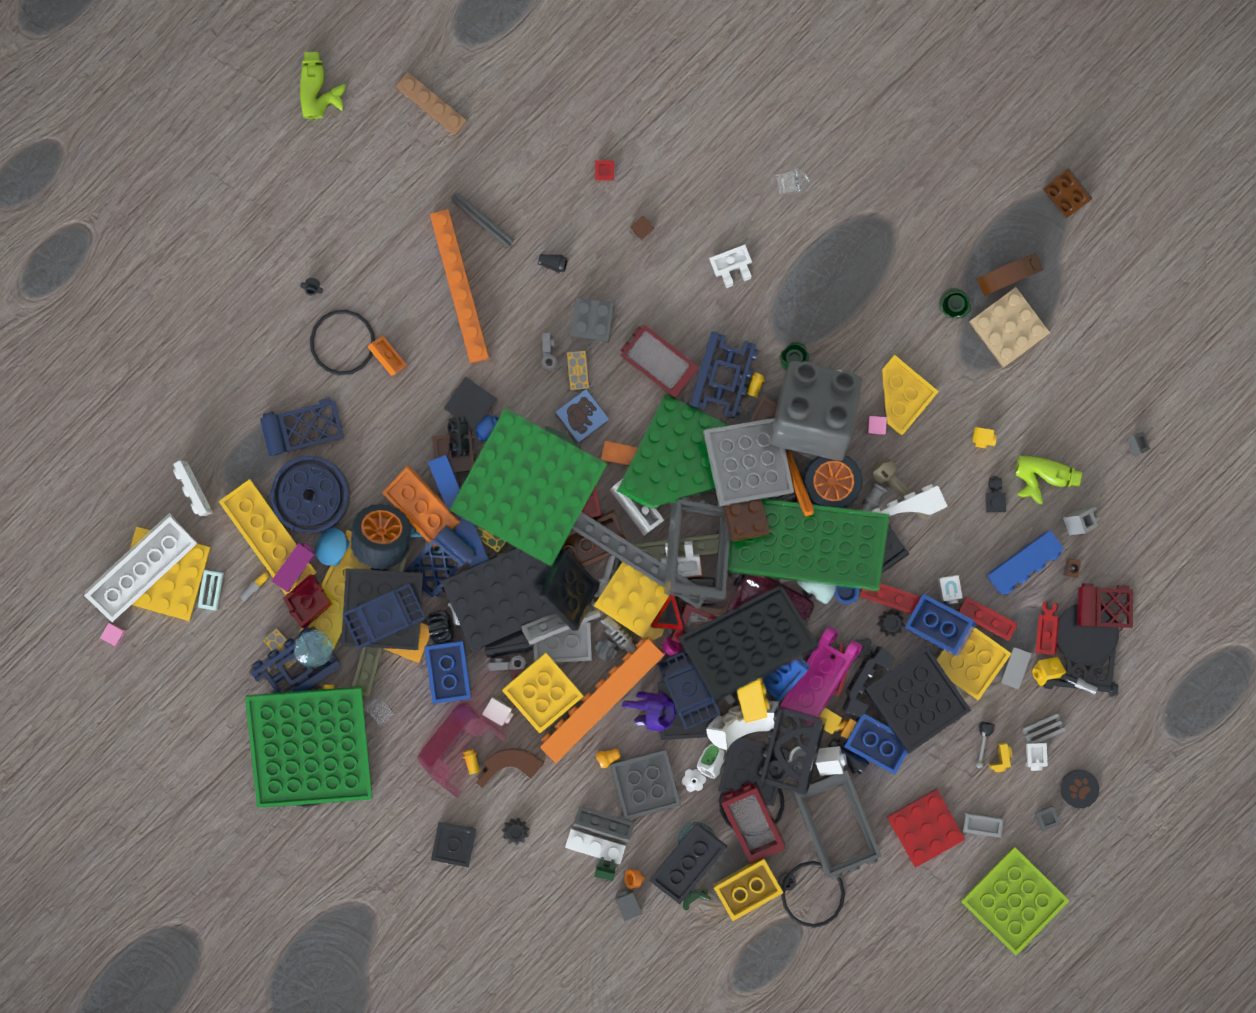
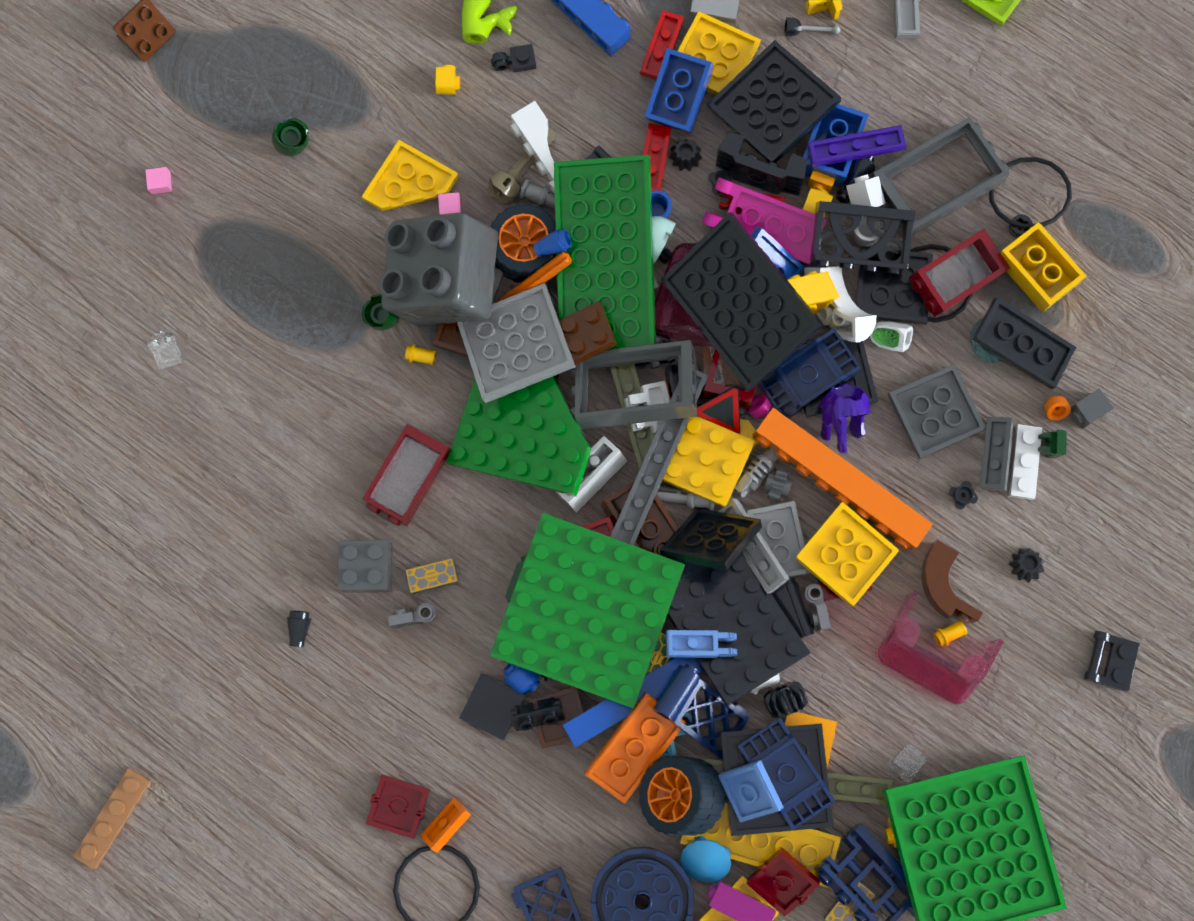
camera: 90 degrees left, 10 degrees down
clear light blue dish [294,630,333,667] -> none
blue brick [425,640,472,704] -> none
orange brick [430,209,490,364] -> none
black plate [431,822,476,868] -> none
dark grey axle [451,193,514,248] -> none
white brick [482,697,513,726] -> none
tile [556,389,609,443] -> none
red plate [595,160,614,181] -> none
light orange piece [596,748,621,768] -> none
orange plate [601,441,638,465] -> none
reddish brown piece [630,216,655,241] -> none
white plant [682,768,706,792] -> none
dark green piece [683,889,711,910] -> none
dark blue fence [690,331,758,419] -> none
white plate [709,245,752,288] -> none
red plate [887,789,965,868] -> none
white brick [937,575,963,604] -> none
tan plate [969,287,1050,367] -> none
reddish brown arch [977,253,1043,296] -> none
none -> bright pink piece [146,167,172,194]
none -> dark red plate [366,774,430,839]
none -> blue cone [534,229,572,257]
none -> medium blue hinge [666,630,737,658]
none -> medium blue tile [718,760,784,823]
none -> dark purple tile [807,125,906,167]
none -> black plate [949,481,978,509]
none -> black plate [1084,631,1140,692]

